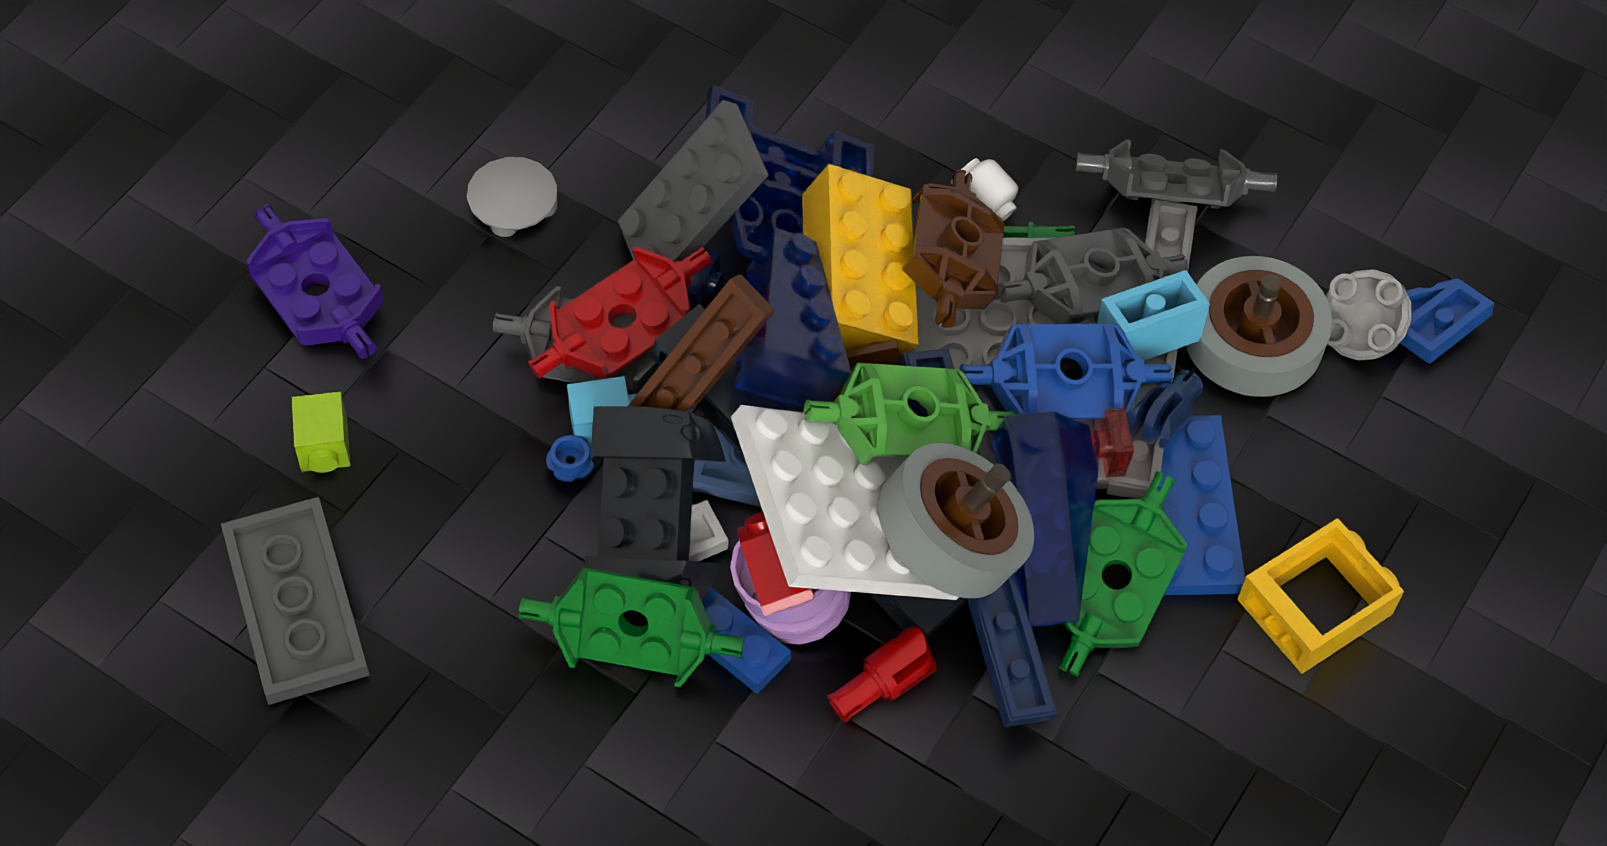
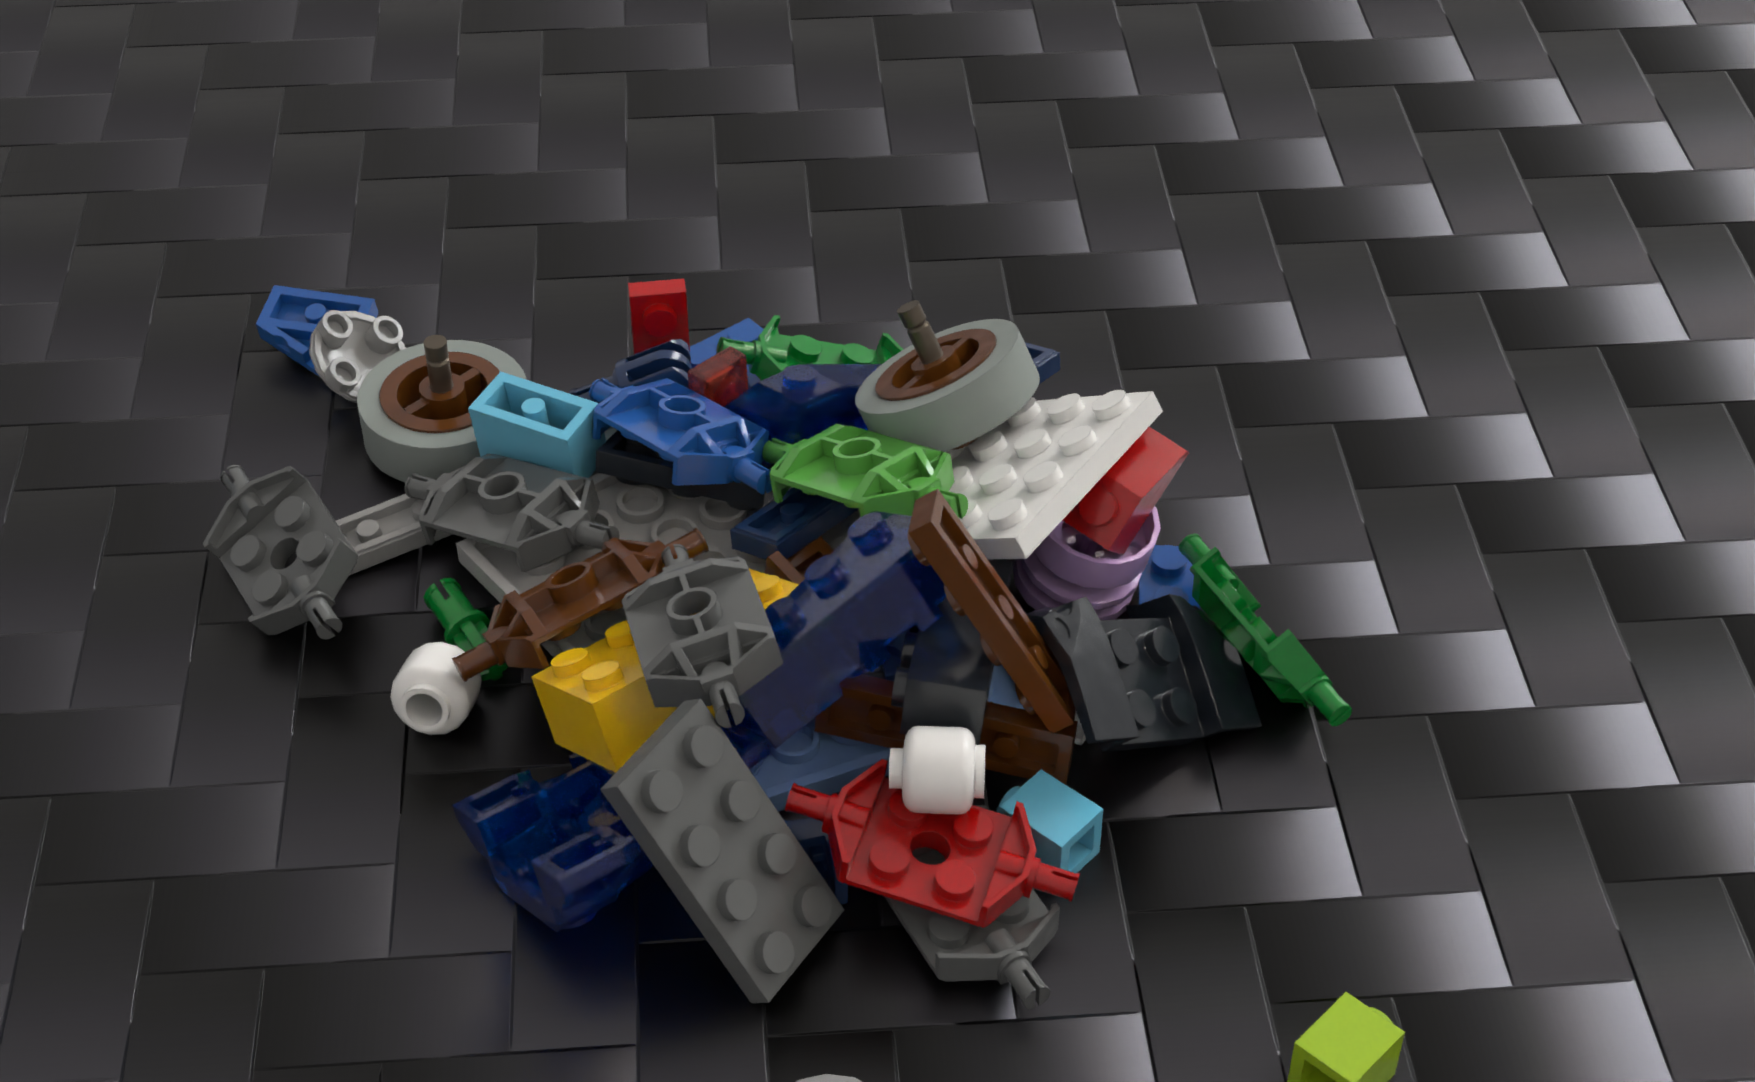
camera: 125 degrees left, 15 degrees down
dark grey plate [221,497,370,705] -> none
blue plate [546,435,594,482] -> none
yellow window [1237,518,1404,674] -> none
none -> dark grey plate [622,544,784,728]
none -> red plate [628,278,691,363]
none -> white head [889,726,986,814]

